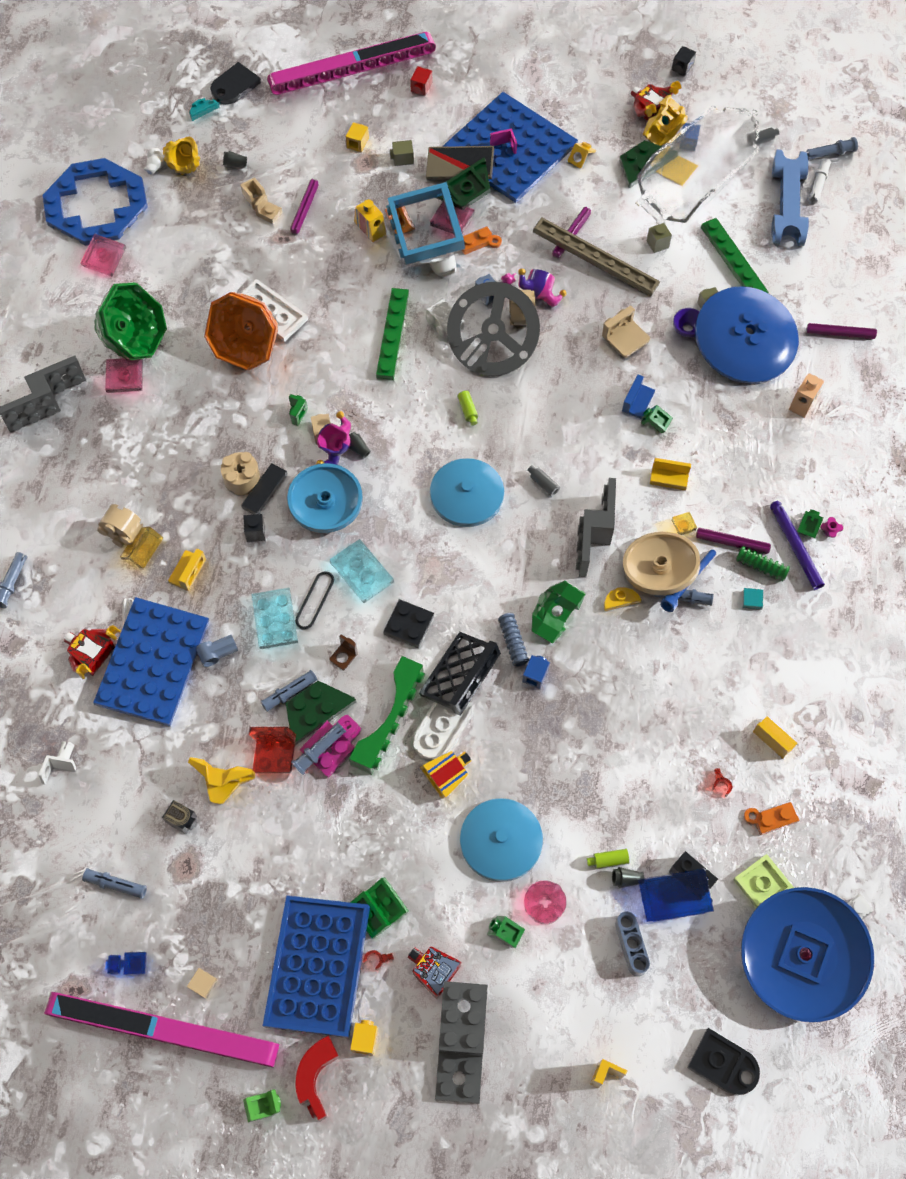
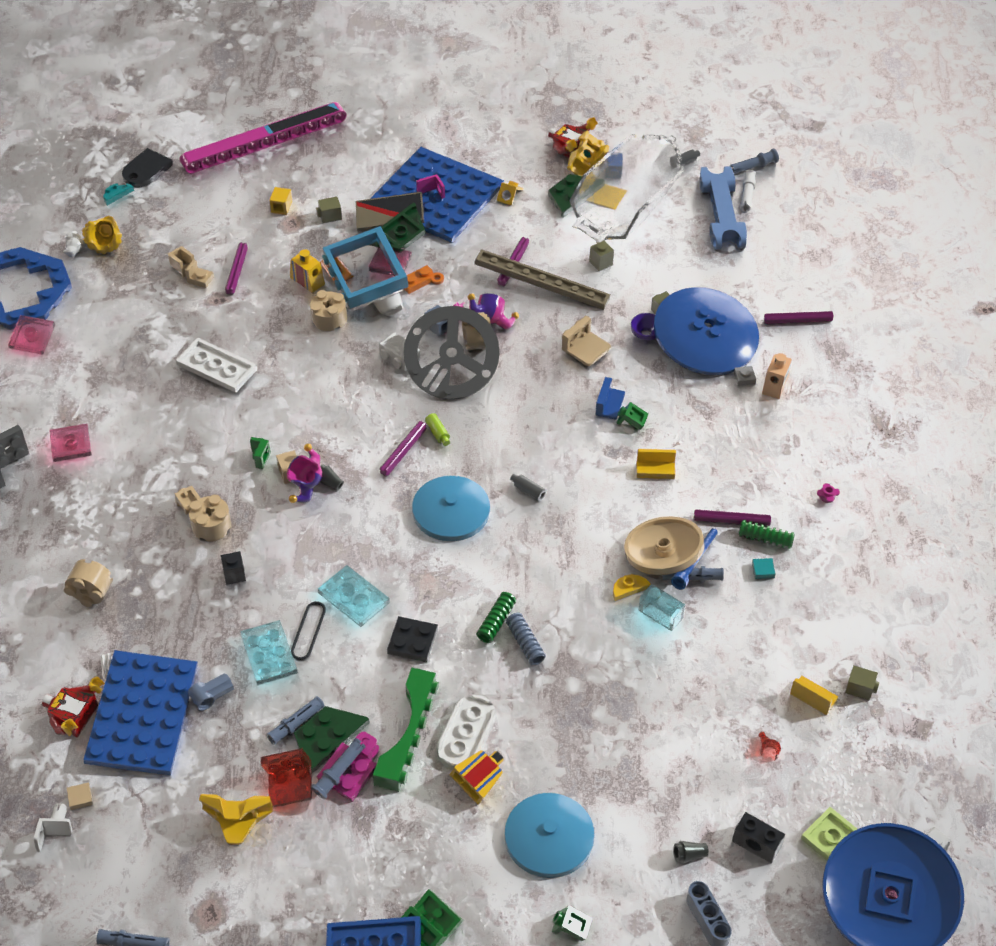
camera: 10 degrees left, 15 degrees down
green rock [94,282,167,360] -> none
clear yellow panel [120,526,163,568] -> none
brick [162,800,197,834] -> none
yellow panel [168,549,206,591] -> none
orange rock [204,292,278,370] -> none
pearl dark grey cone [223,150,247,167] -> none
black tile [241,463,287,514] -> none
dark azure dish [287,463,363,533] -> none
reddish brown bracket [329,634,358,670] -> none
green plate [376,288,409,380] -> none
red brick [410,66,433,96] -> none
black fence [419,631,501,716] -> none
blue brick [522,655,550,689] -> none
clear pink plate [524,881,566,924] -> none
green piece [531,580,586,644] -> none
dark grey bracket [576,478,616,578] -> none
lime cylinder [587,849,629,869] -> none
clear blue piece [638,868,714,922] -> none
black brick [671,46,696,76] -> none
clear yellow plate [671,511,697,535] -> none
green plate [701,218,769,293] -> none
orange hinge [744,802,800,836] -> none
dark purple piece [770,500,825,590] -> none
green bracket [797,509,824,539] -> none
none -> tan tile [67,782,93,810]
none -> tan bracket [175,485,200,515]
none -> tan brick [310,290,347,331]
none -> magenta axle [380,421,427,476]
none -> green piece [476,592,516,643]
none -> clear light blue piece [638,584,686,632]
none -> light grey plate [734,366,756,386]
none -> olive brick [845,665,880,701]

